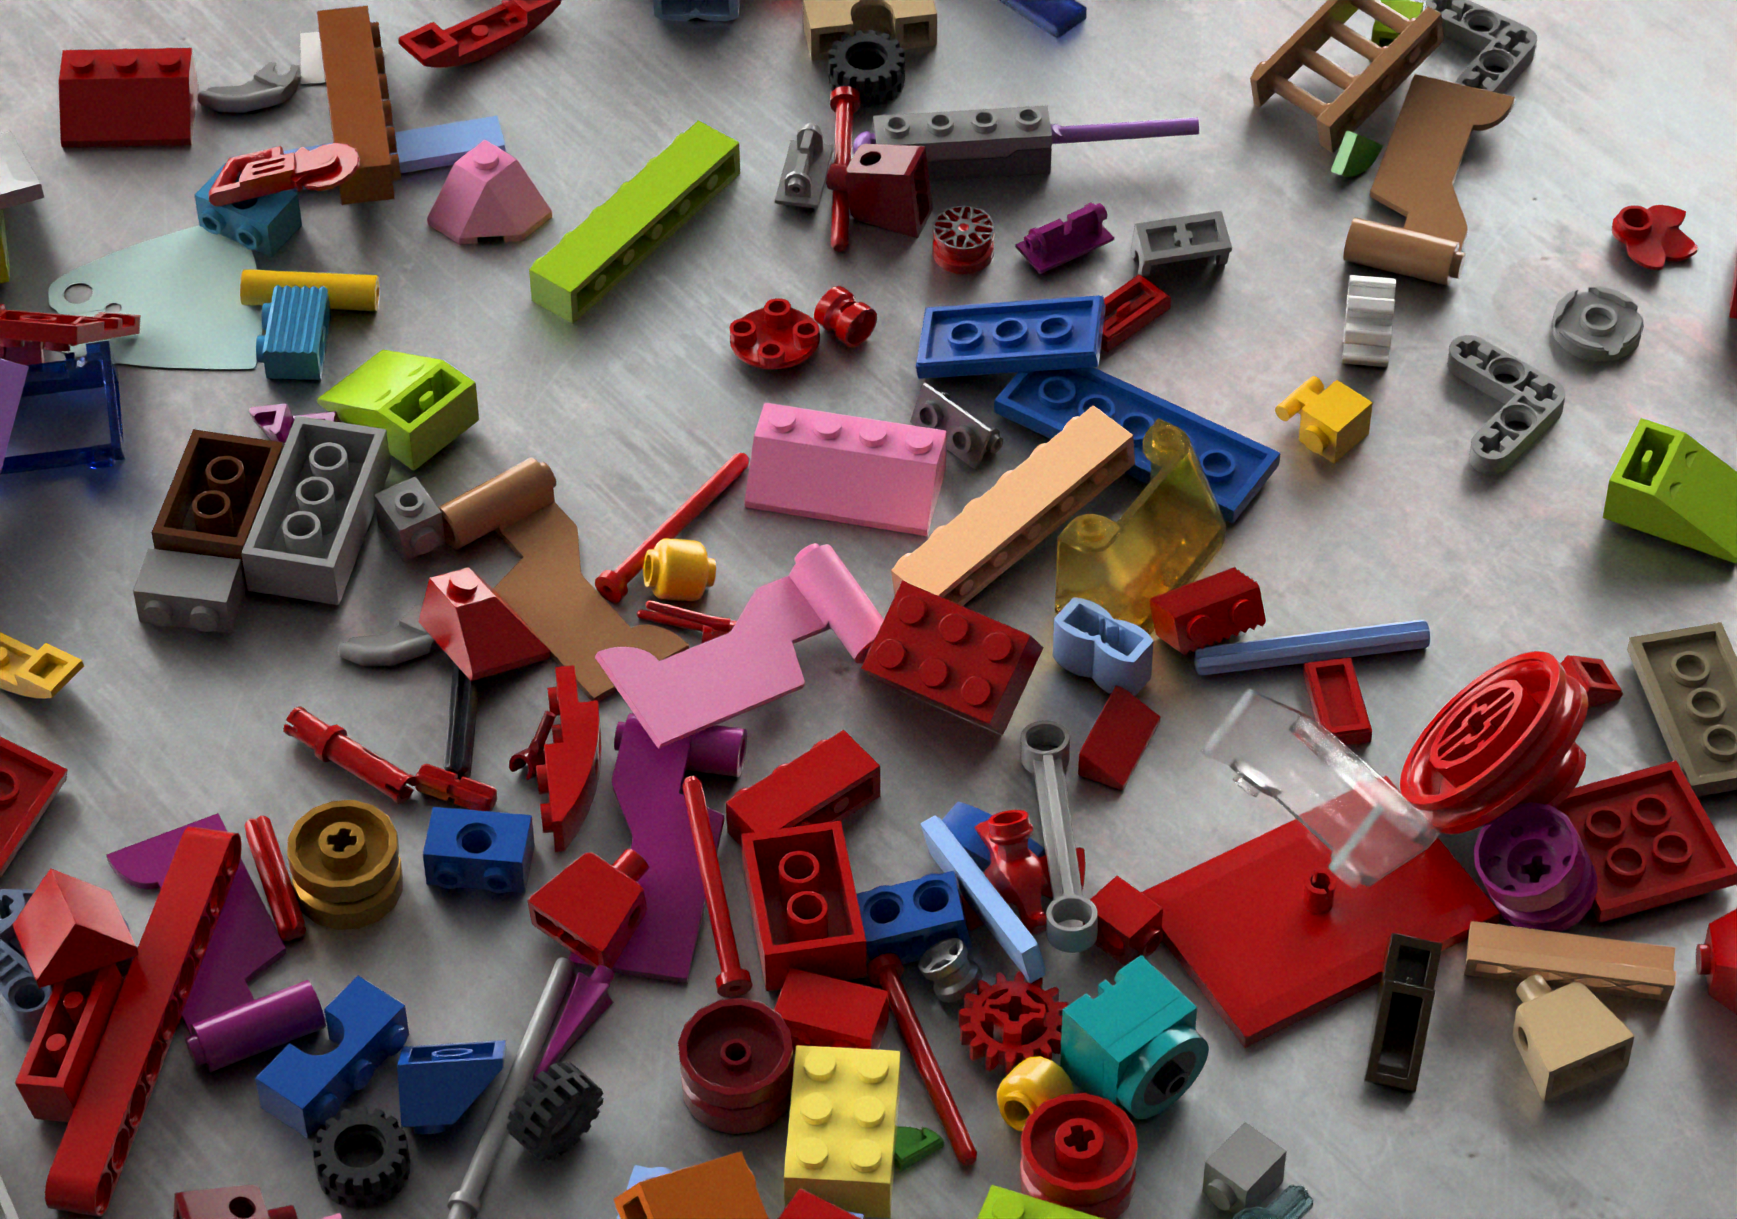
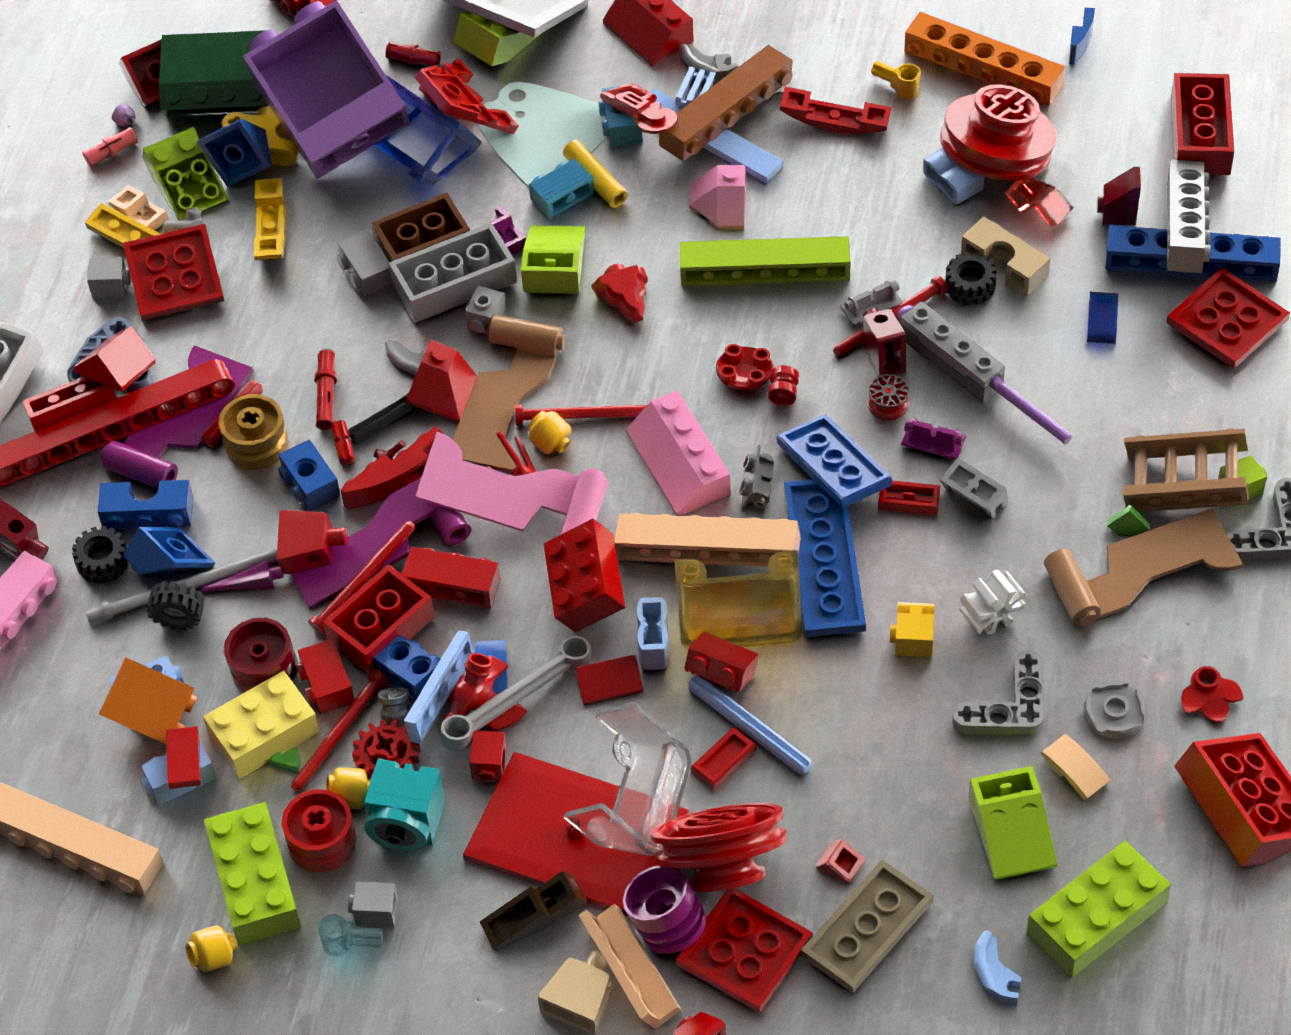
camera: 55 degrees right, 5 degrees up
none -> red rock [591,263,648,323]
none -> light blue tile [675,67,716,107]
none -> light nougat slope [1041,734,1111,801]

